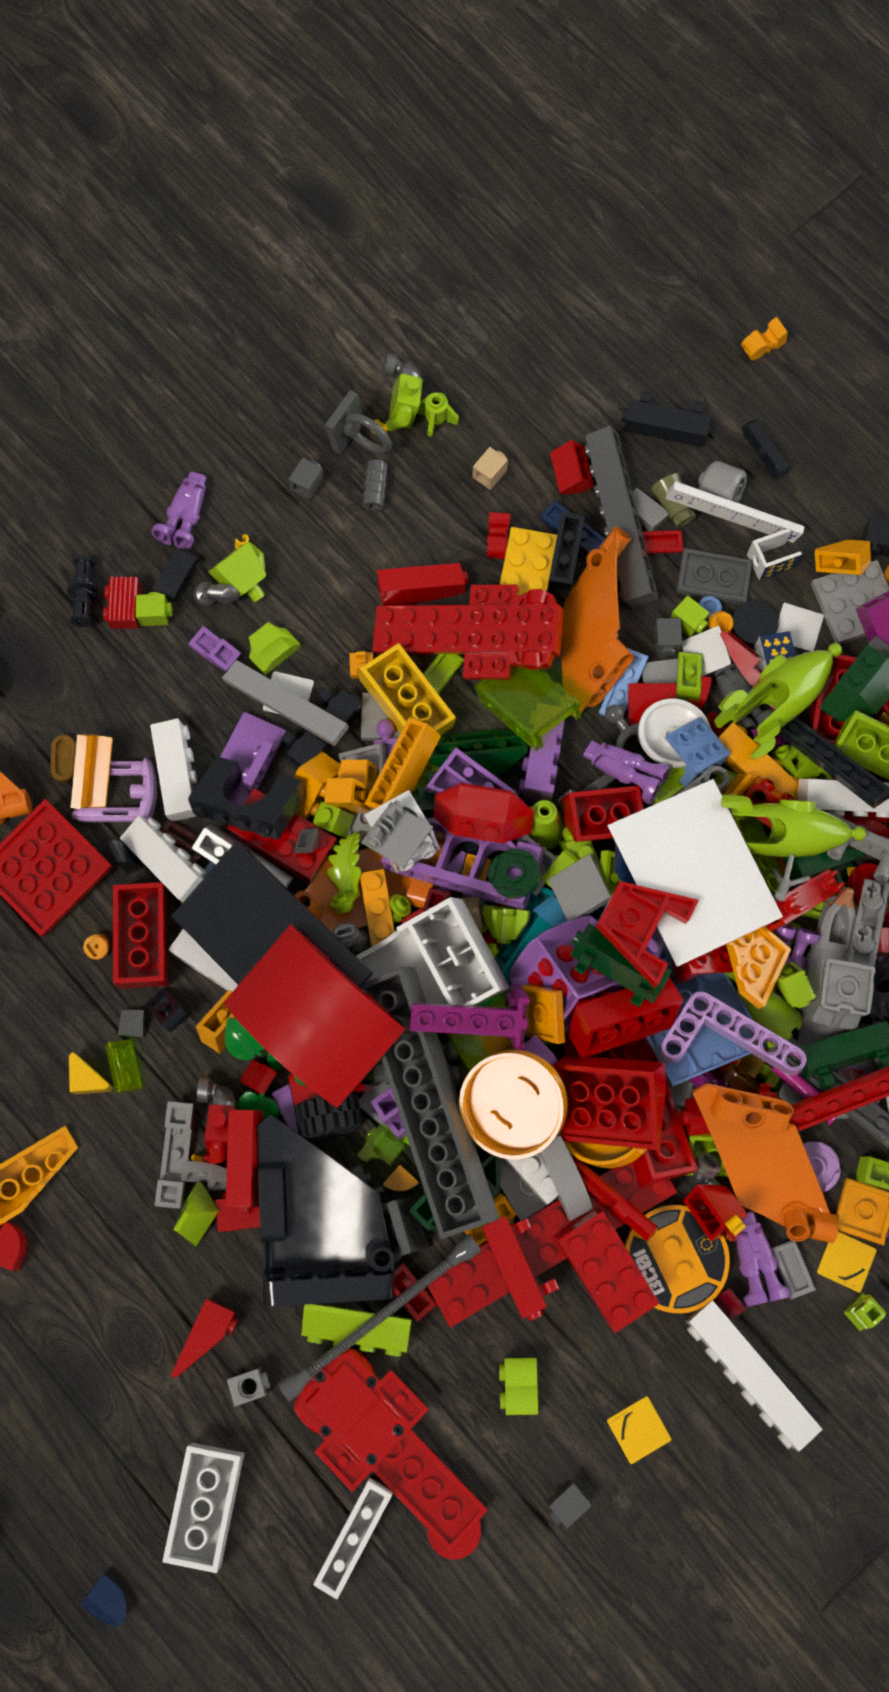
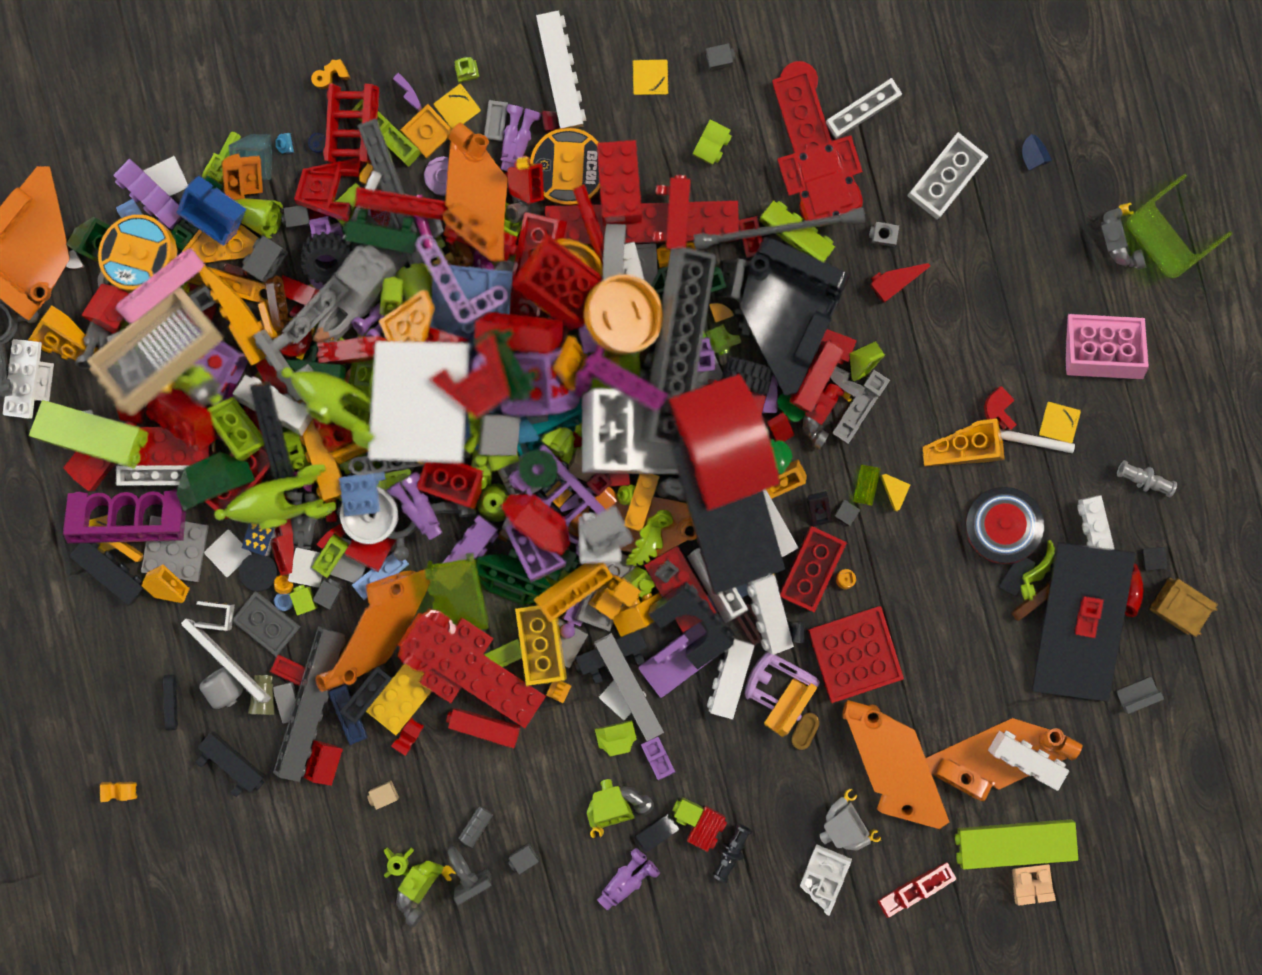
camera: 150 degrees left, 15 degrees up
light grey plant [771,854,810,901] -> none

